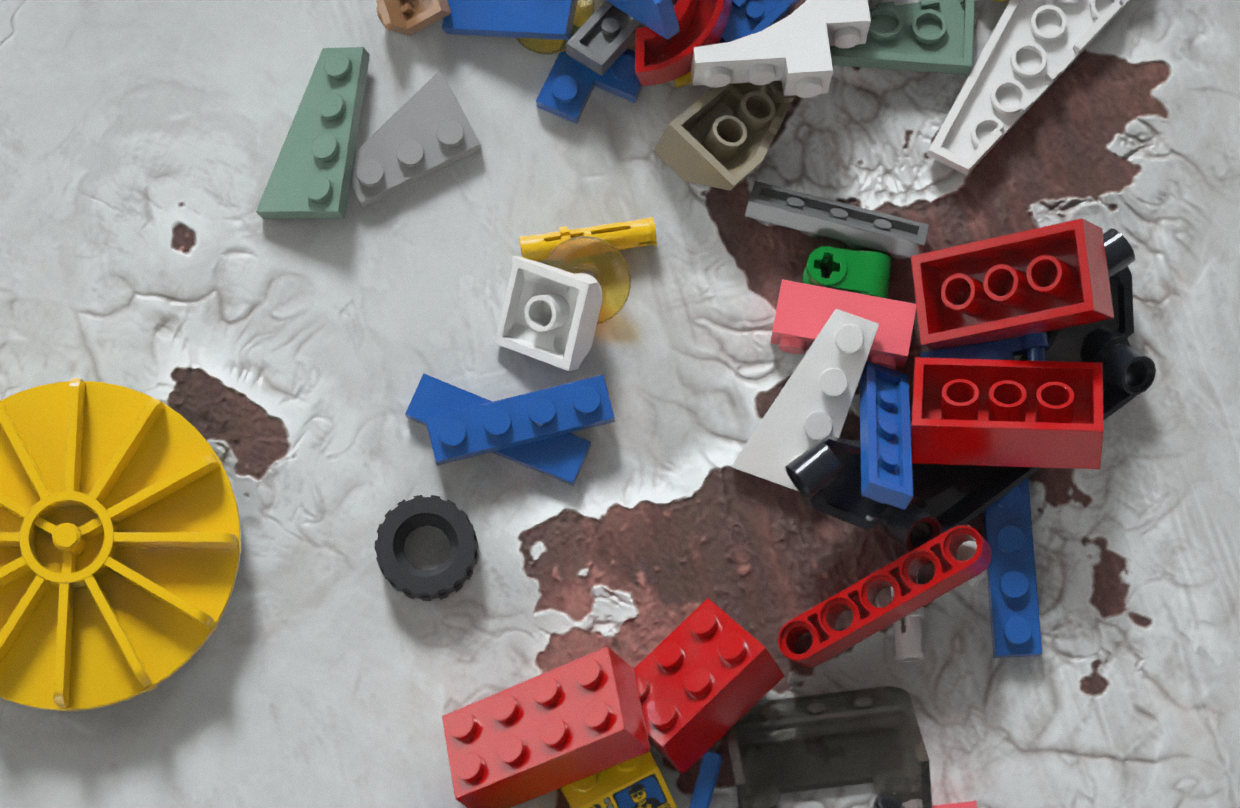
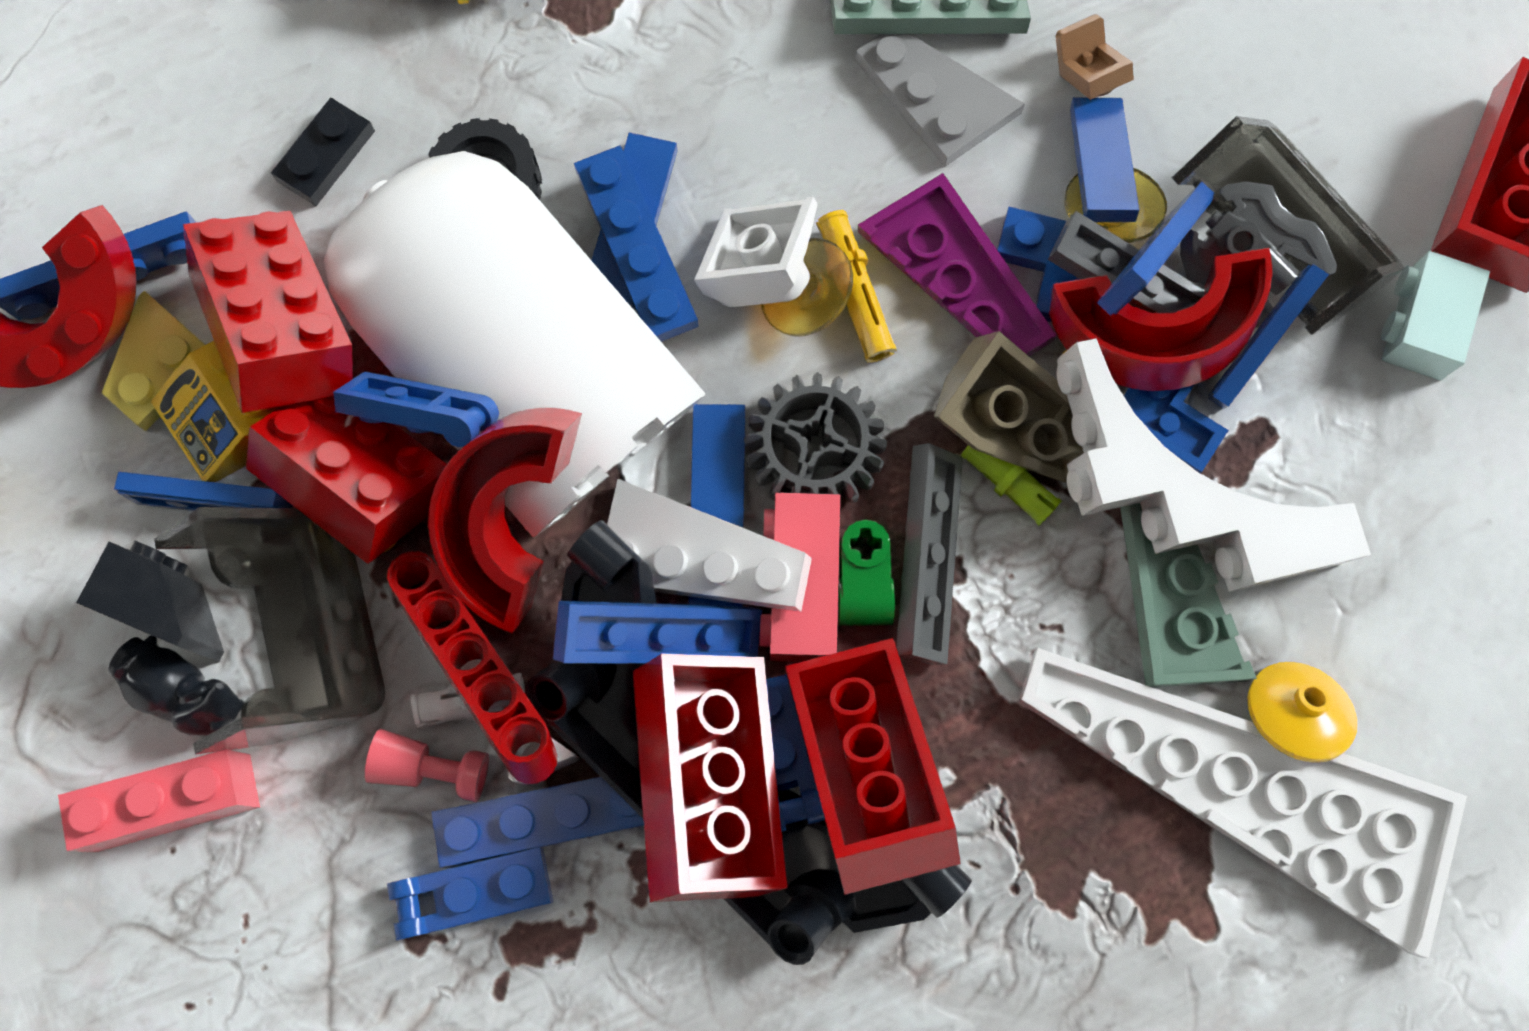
camera: 80 degrees right, 0 degrees up
none -> black plate [271,97,375,206]
none -> white panel [323,151,706,538]
none -> blue plate [333,372,499,447]
none -> coral piece [365,728,489,802]
none -> blue plate [387,847,554,941]
none -> red brick [428,408,582,633]
none -> blue tile [689,404,745,607]
none -> dark grey gear [744,372,887,504]
none -> magenta wing [858,173,1056,356]
none -> lime pin [961,445,1062,526]

